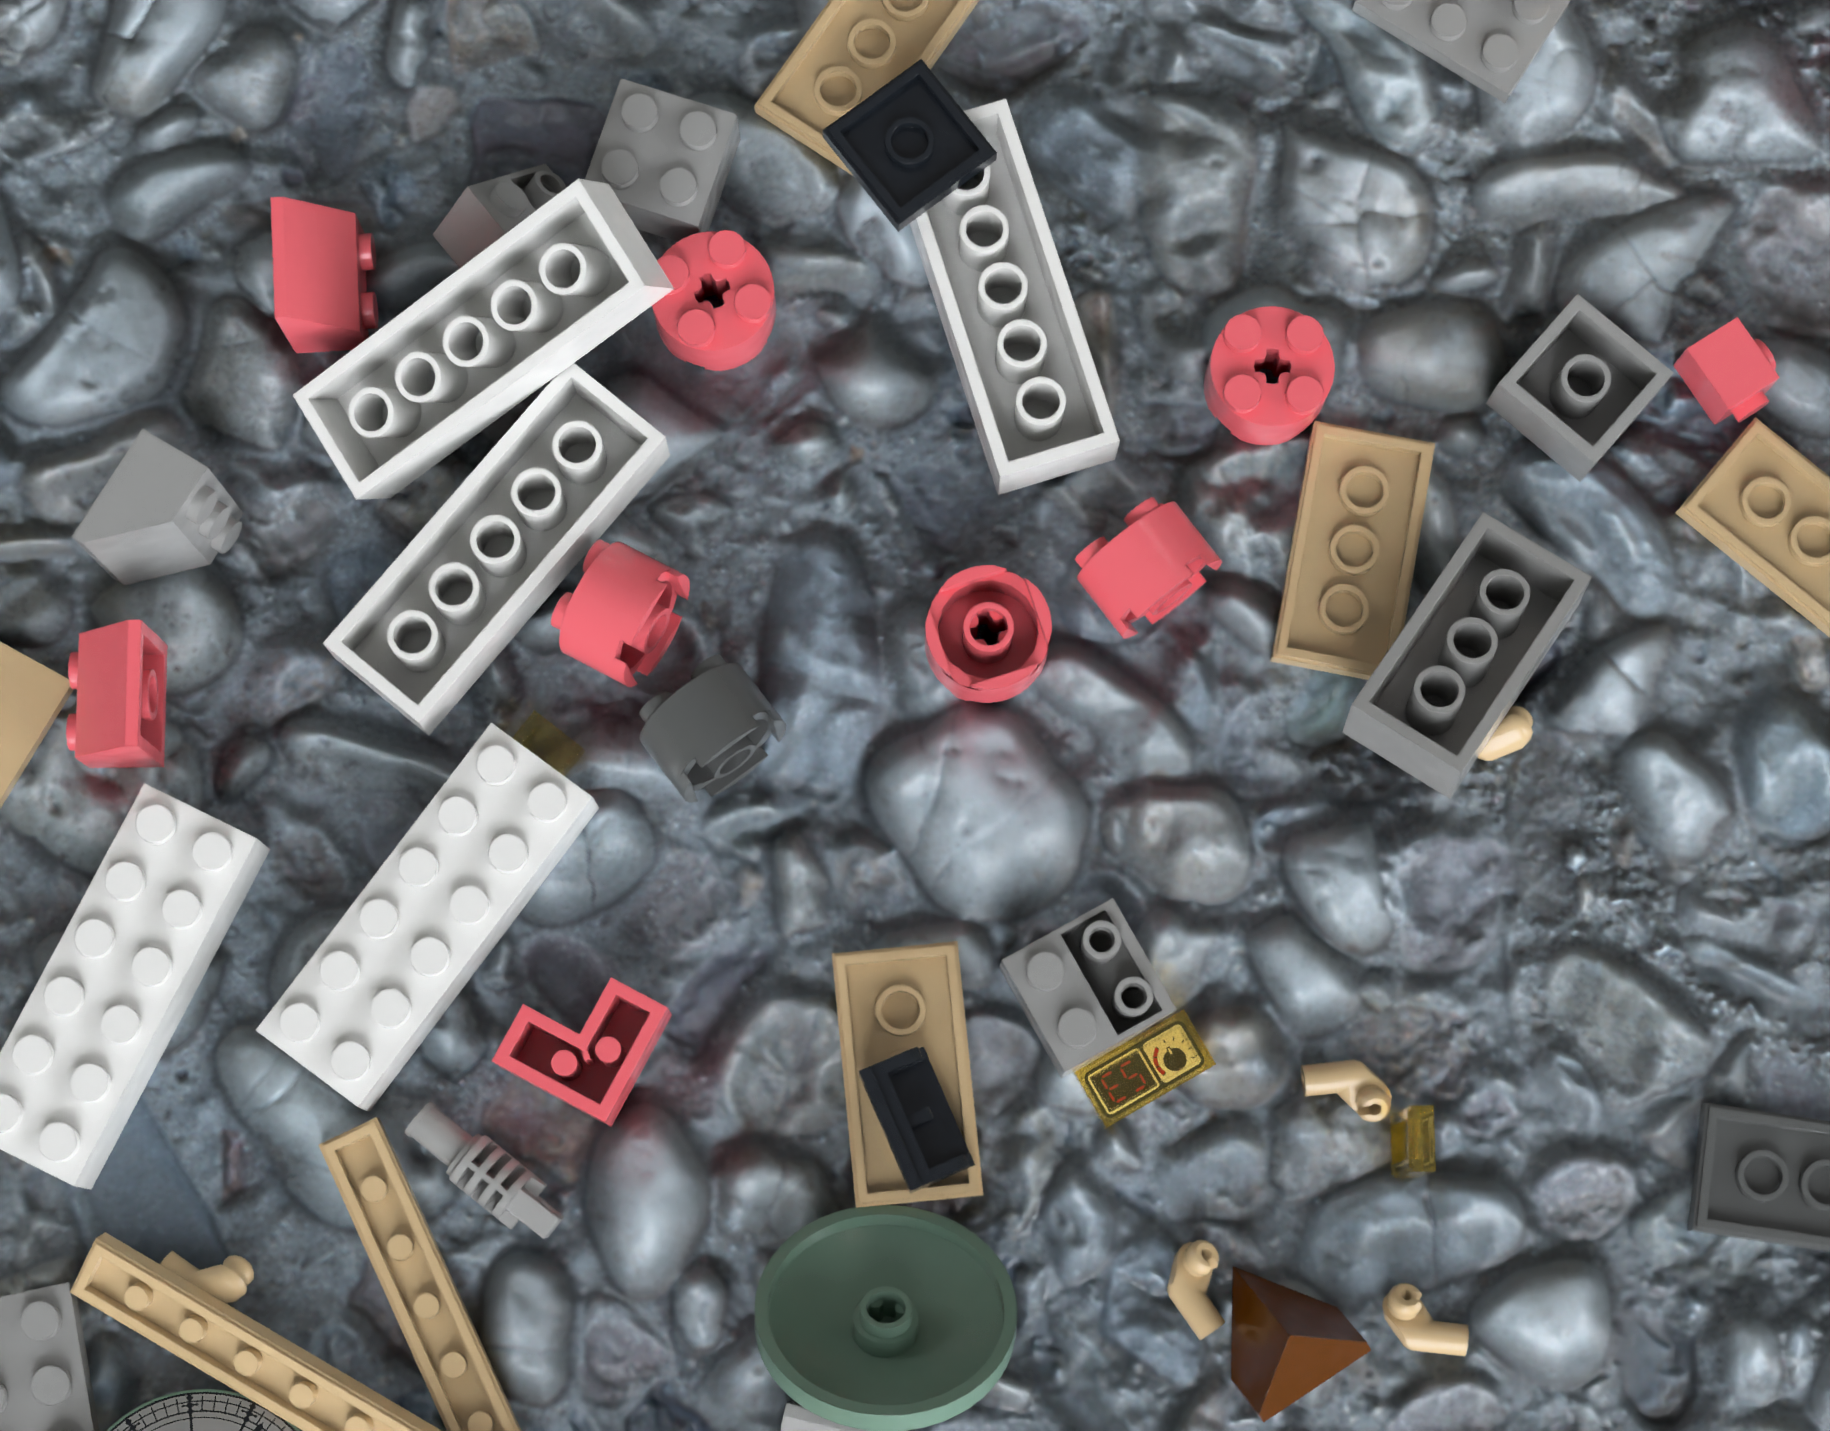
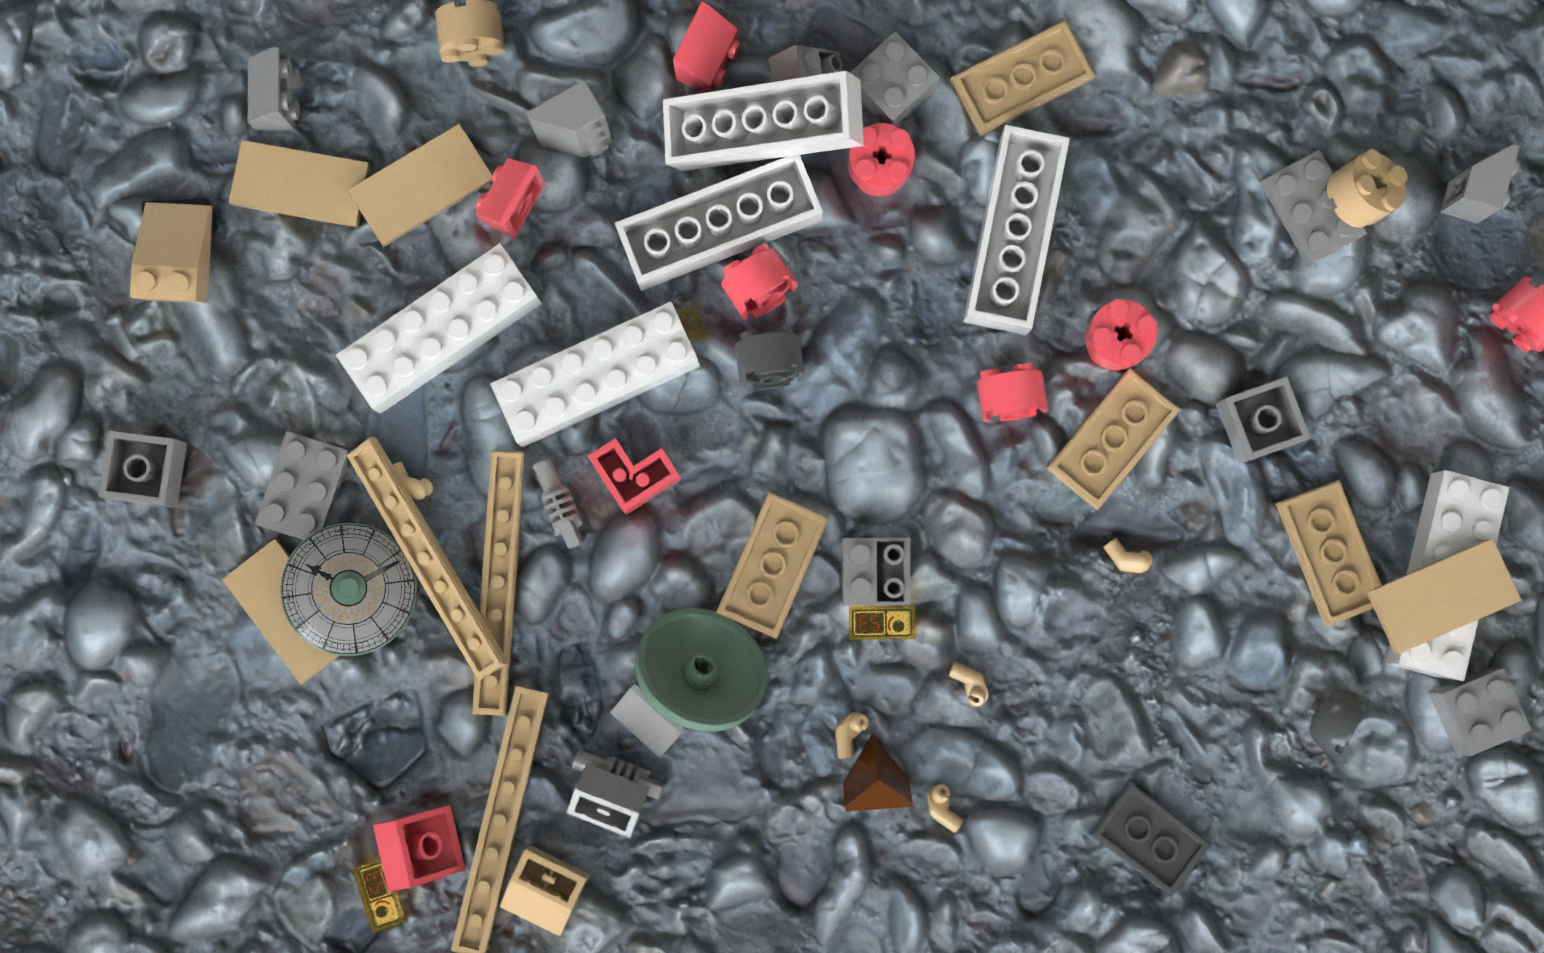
camera: 30 degrees right, 5 degrees up
black tile [823,59,997,232] -> none
black hinge [859,1047,975,1194] -> none
coral brick [925,565,1052,703] -> none
light grey brick [1342,512,1592,799] -> none
clear yellow tile [1390,1105,1436,1178] -> none
coral brick [1673,317,1780,425] -> none

